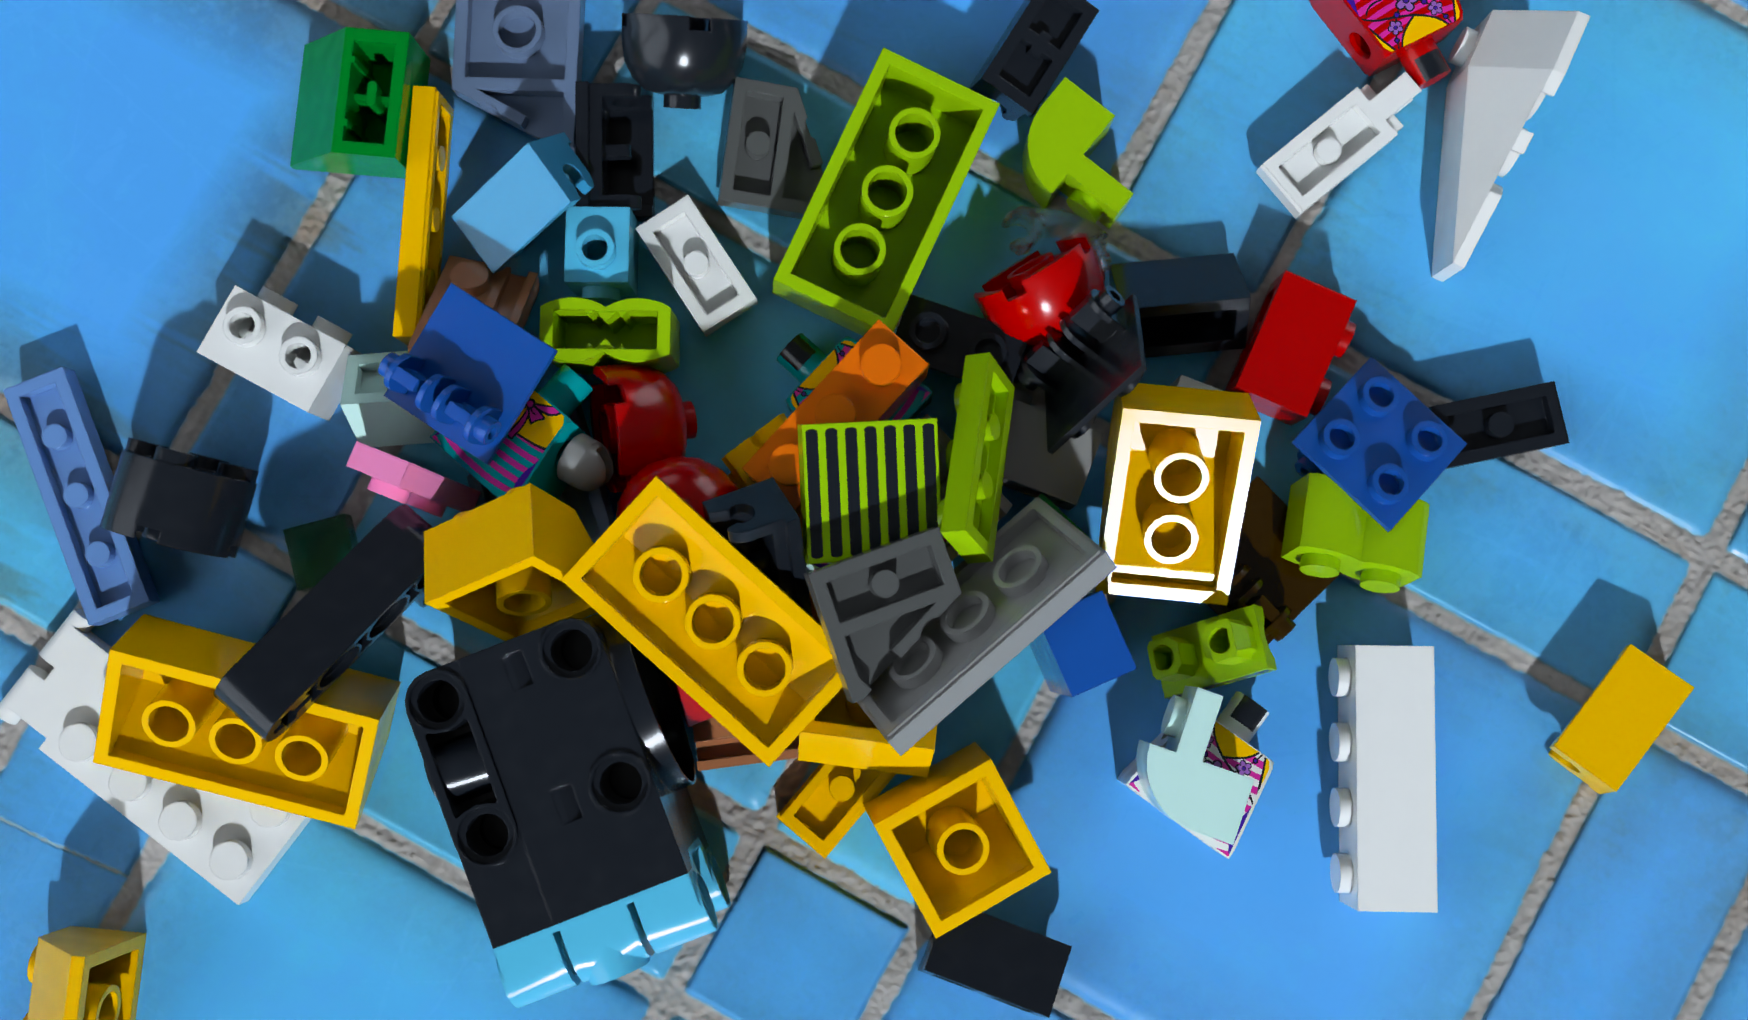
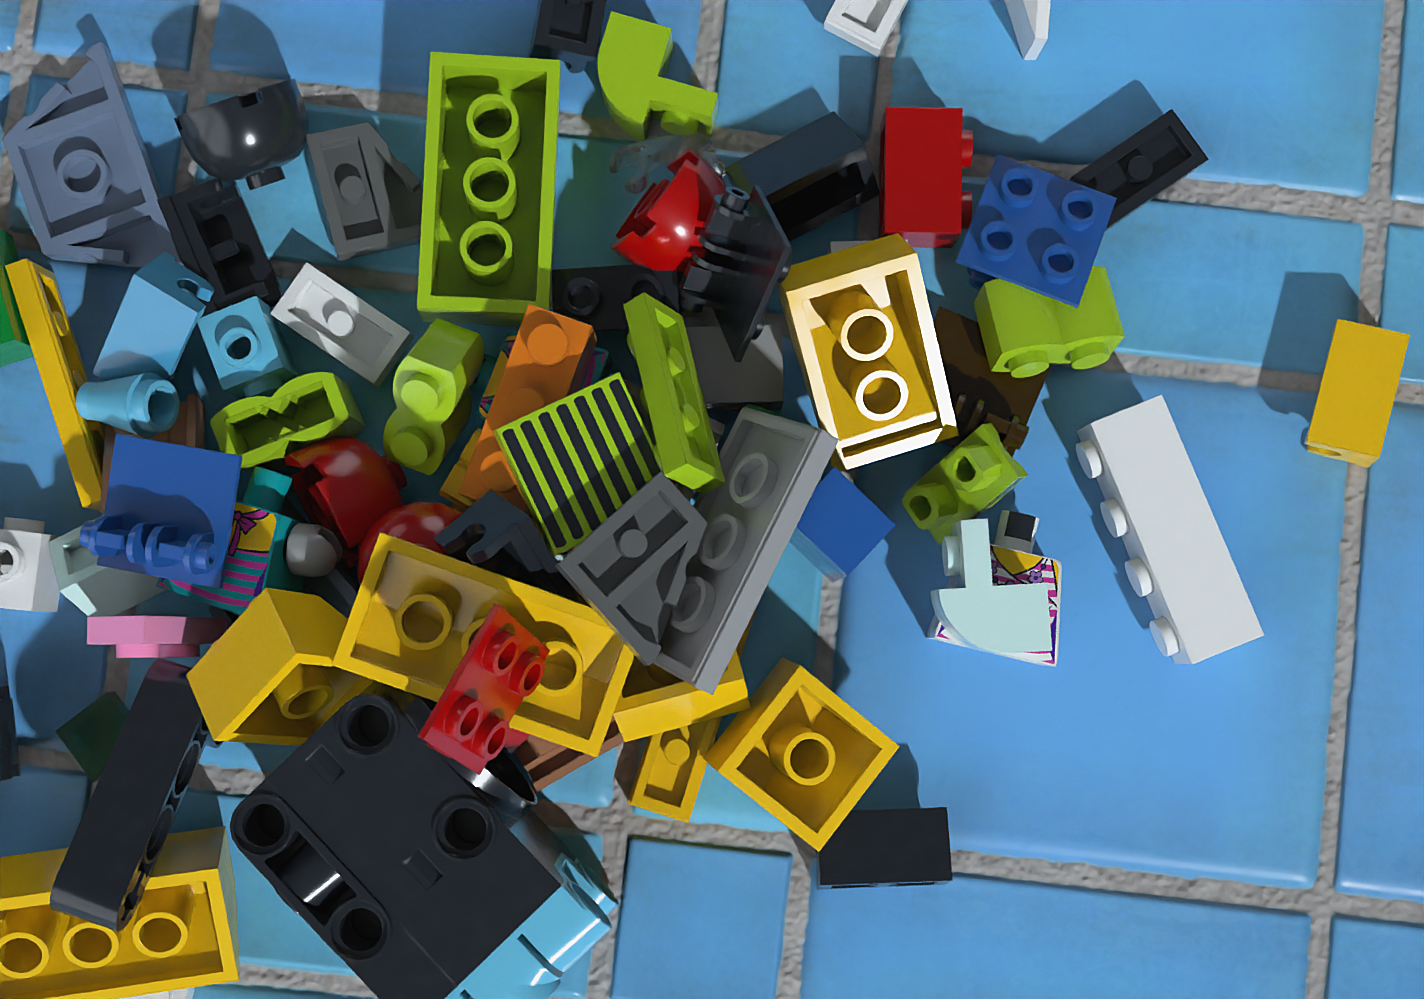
camera: 25 degrees left, 0 degrees up
none -> medium azure cone [76,372,179,438]
none -> lime brick [383,318,484,476]
none -> red hinge [418,603,550,775]

